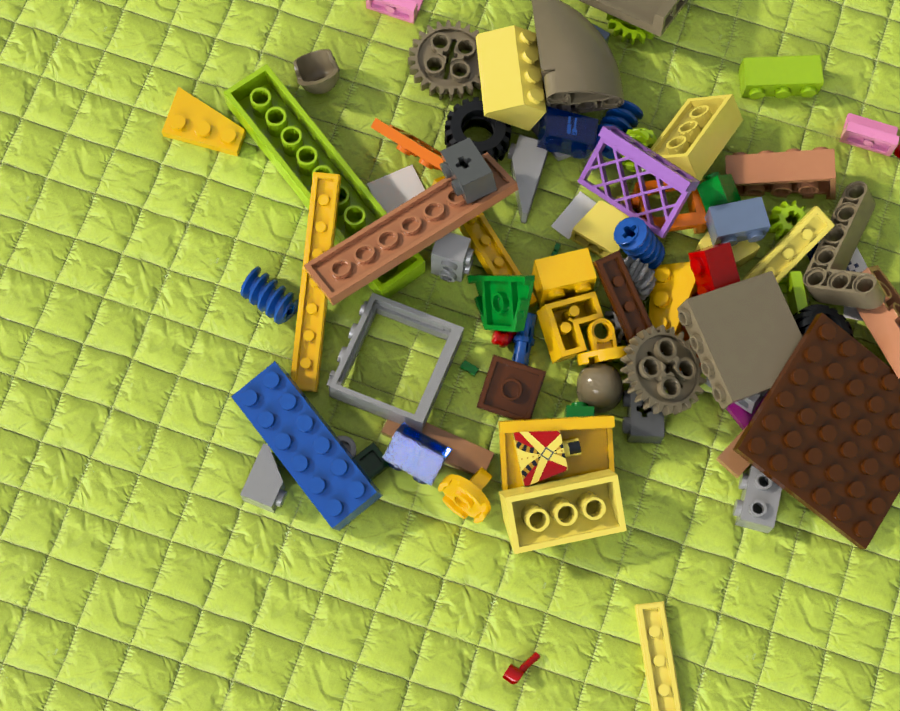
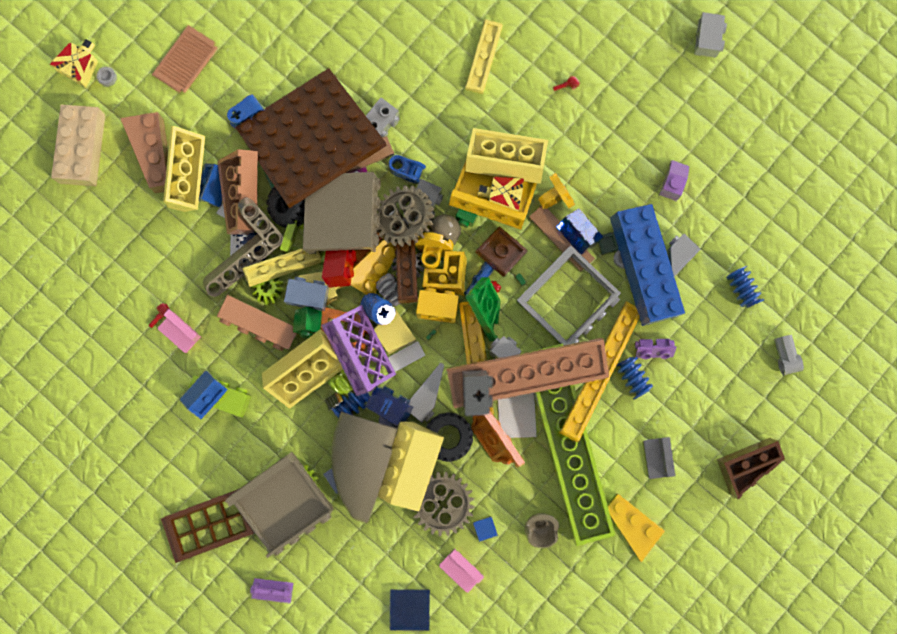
camera: 155 degrees left, 10 degrees up
none -> blue panel [180,371,228,419]
none -> black sticker [325,392,343,410]
none -> blue piece [389,155,426,184]
none -> blue tile [473,516,498,542]
none -> medium lavender hinge [635,339,677,359]
none -> flat silver panel [643,437,676,479]
none -> medium lavender slope [659,160,690,201]
none -> reddish brown wedge [717,438,785,499]
none -> blue piece [726,266,764,308]
none -> light grey piece [774,335,804,375]

